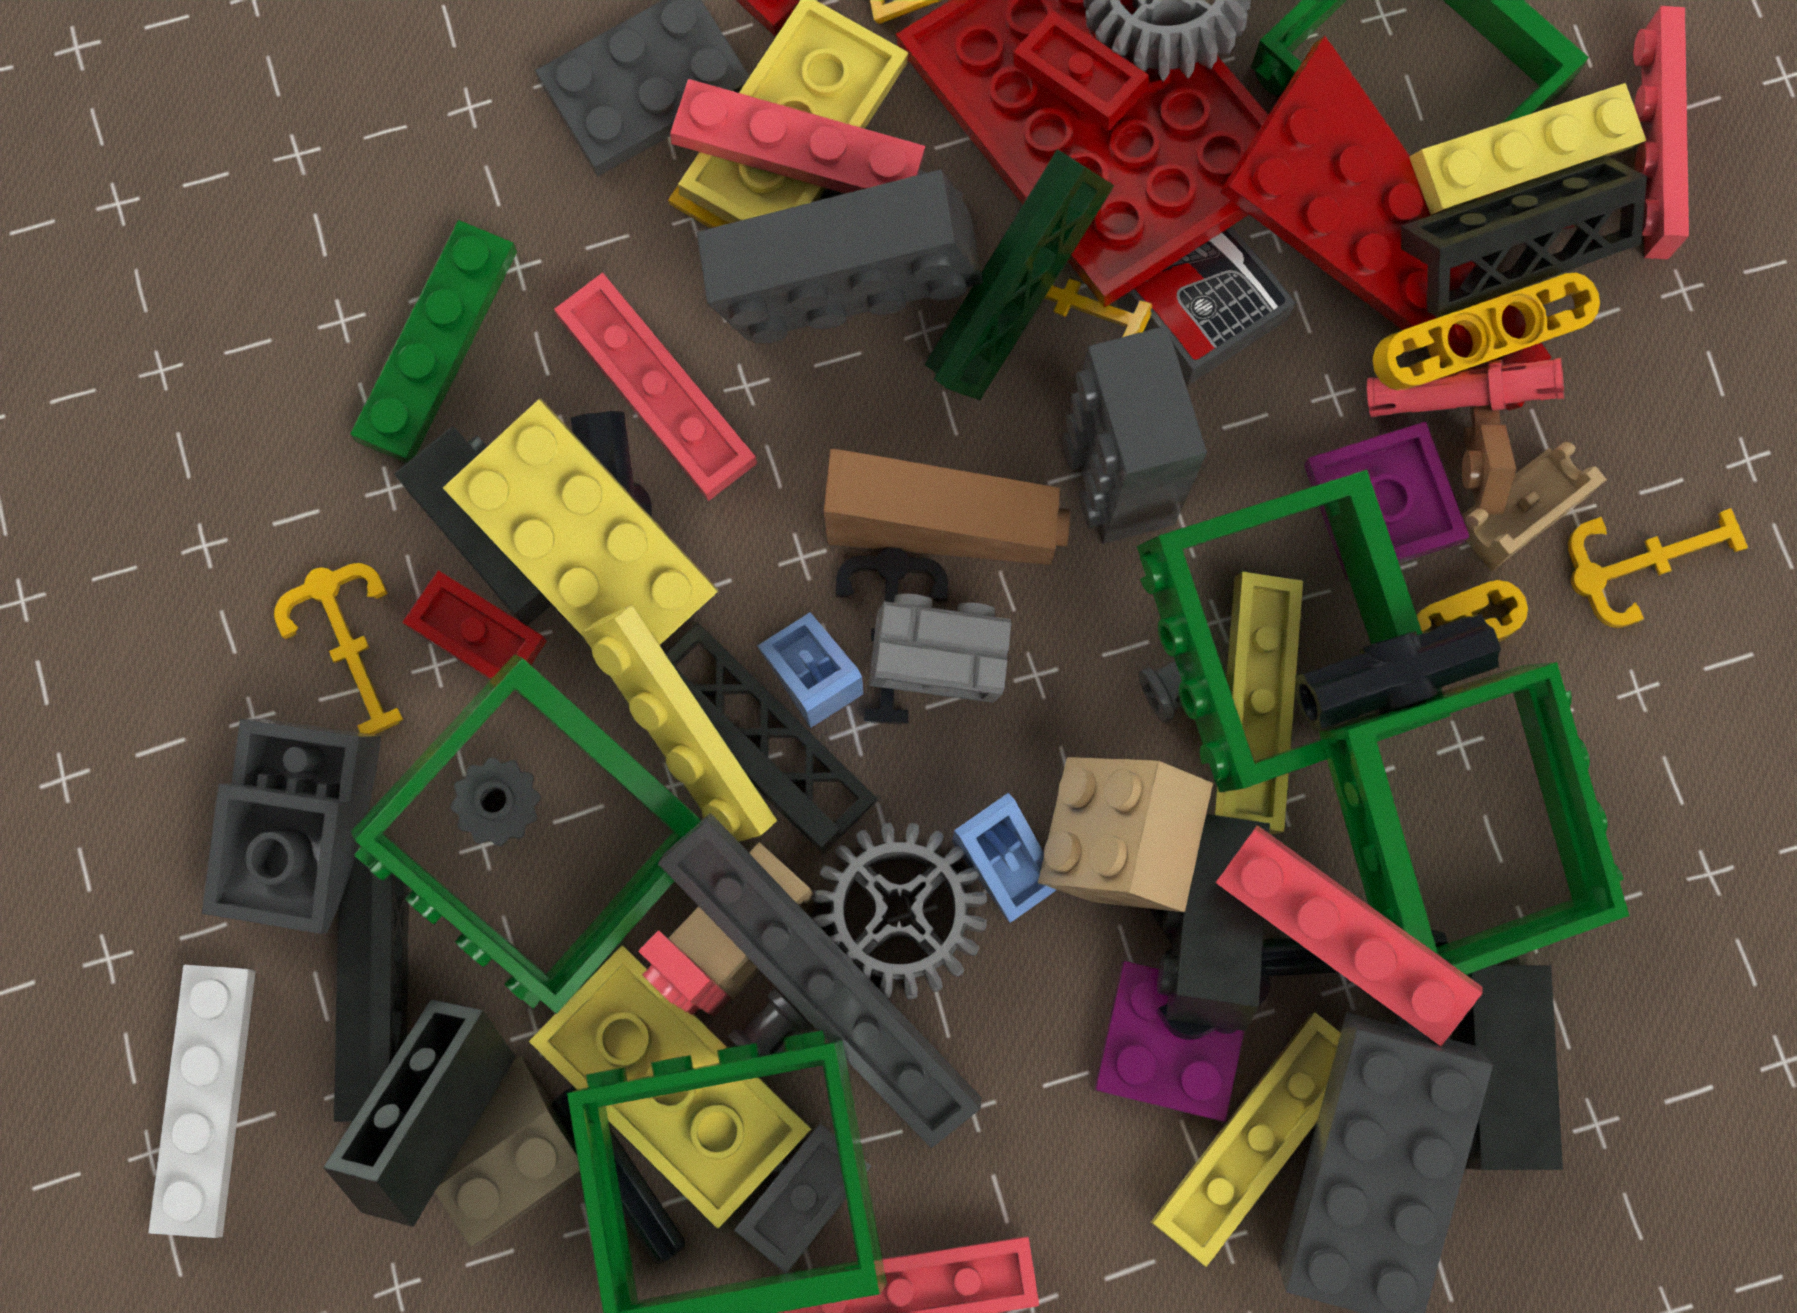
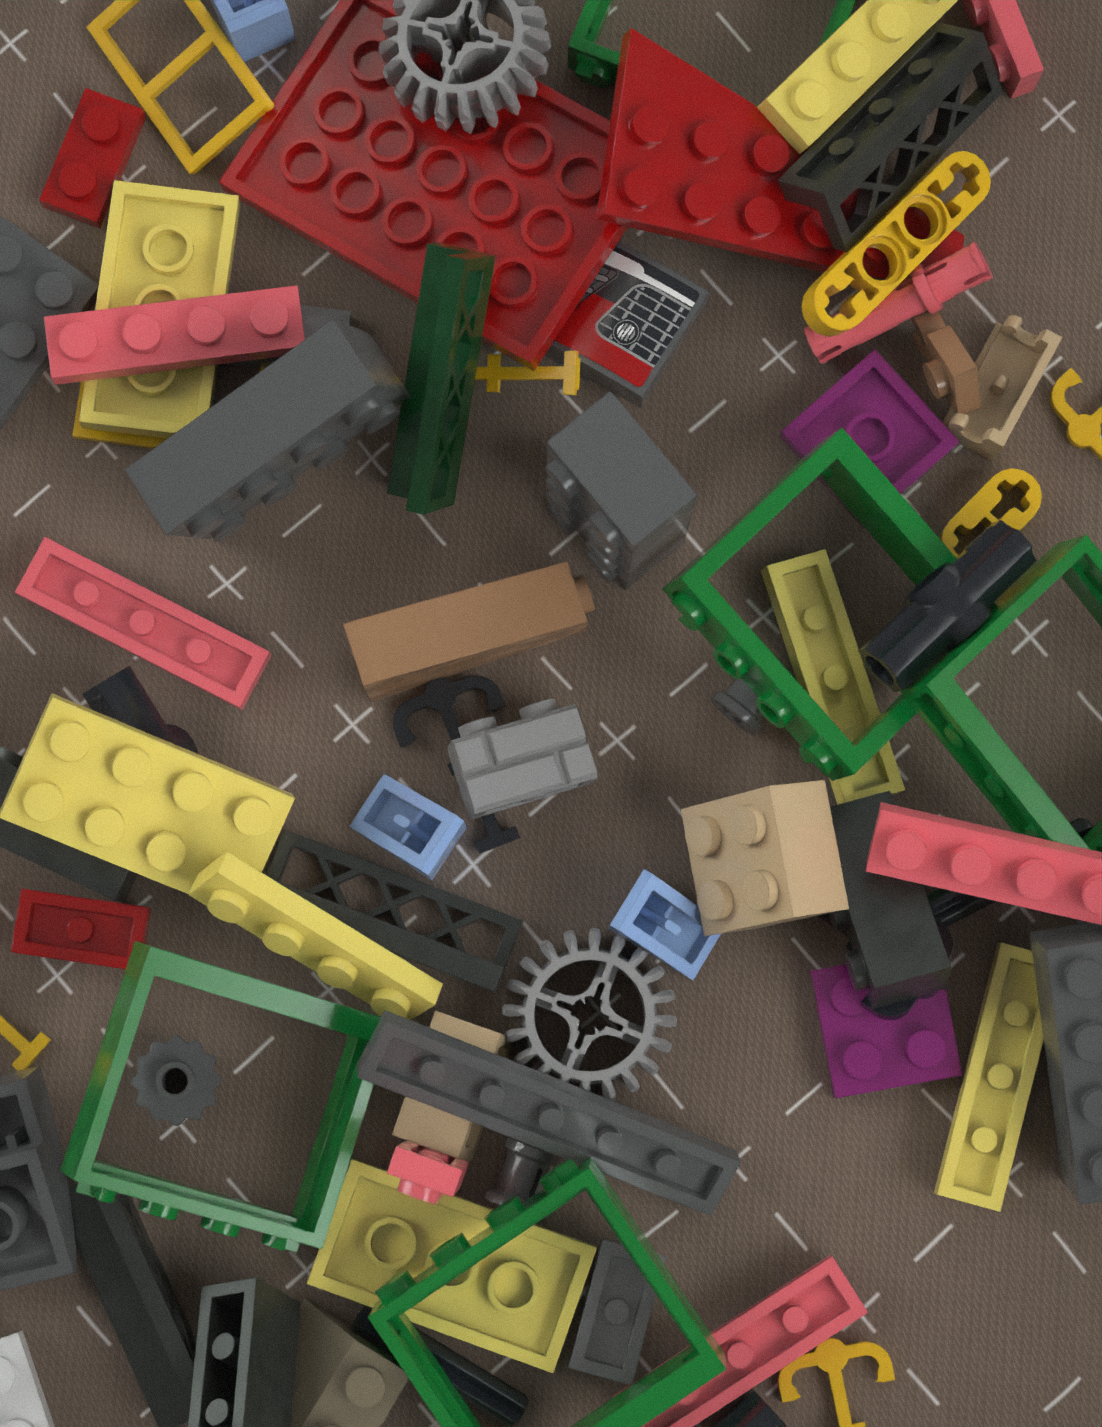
camera: 25 degrees left, 5 degrees up
red plate [1013,9,1149,131] -> none

